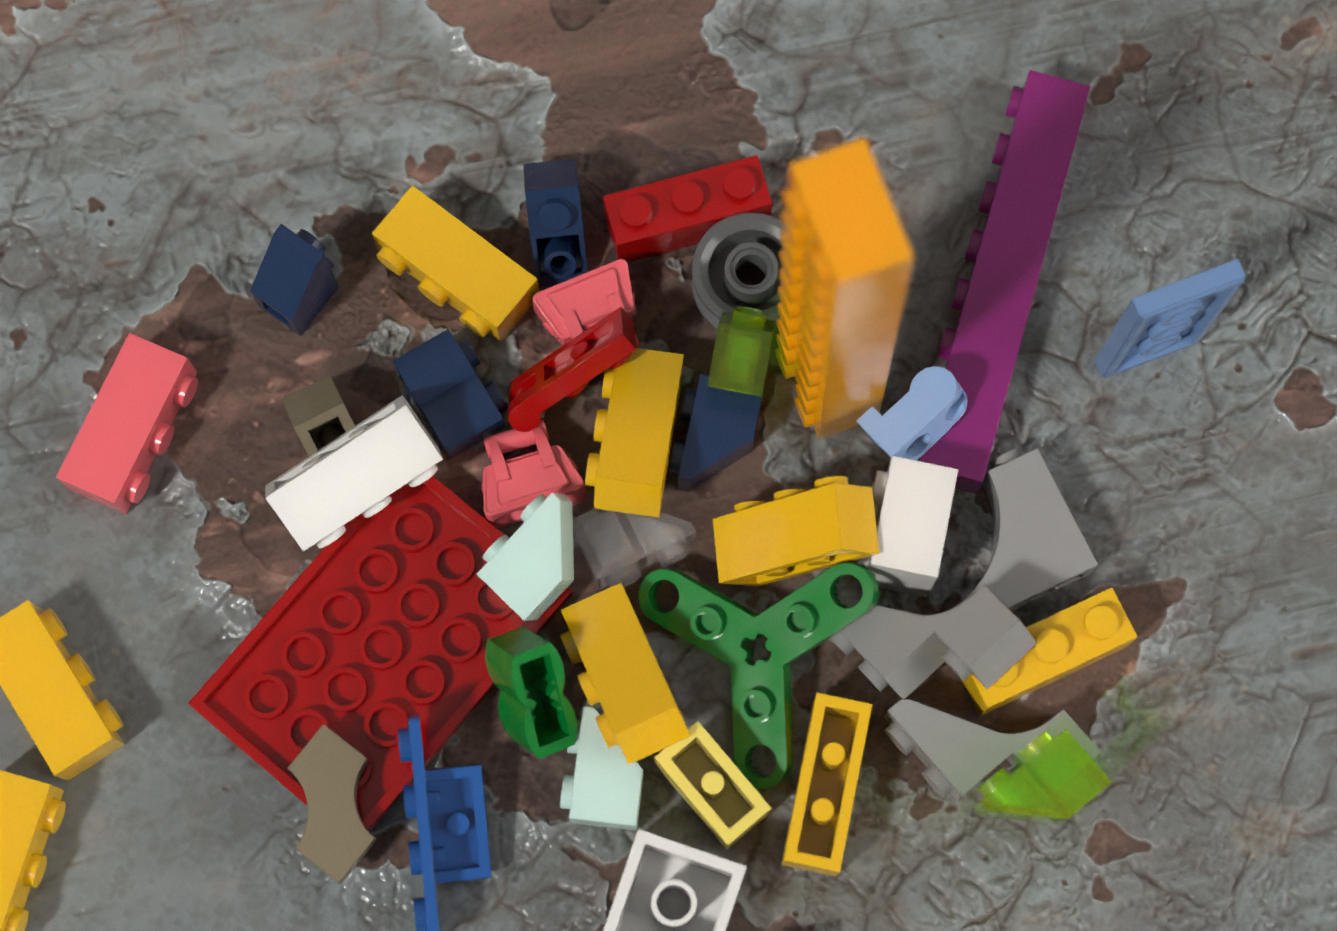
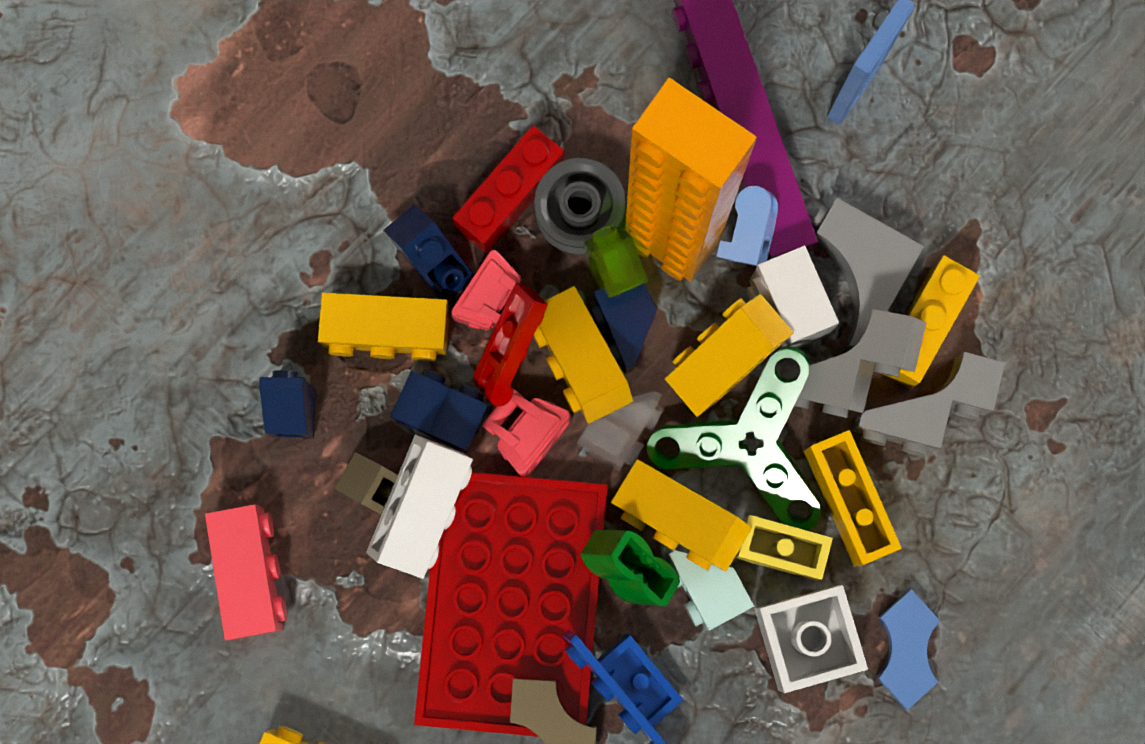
camera: 35 degrees left, 5 degrees up
light aqua slope [477,492,574,621] -> none
clear neon green slope [973,729,1112,824] -> none

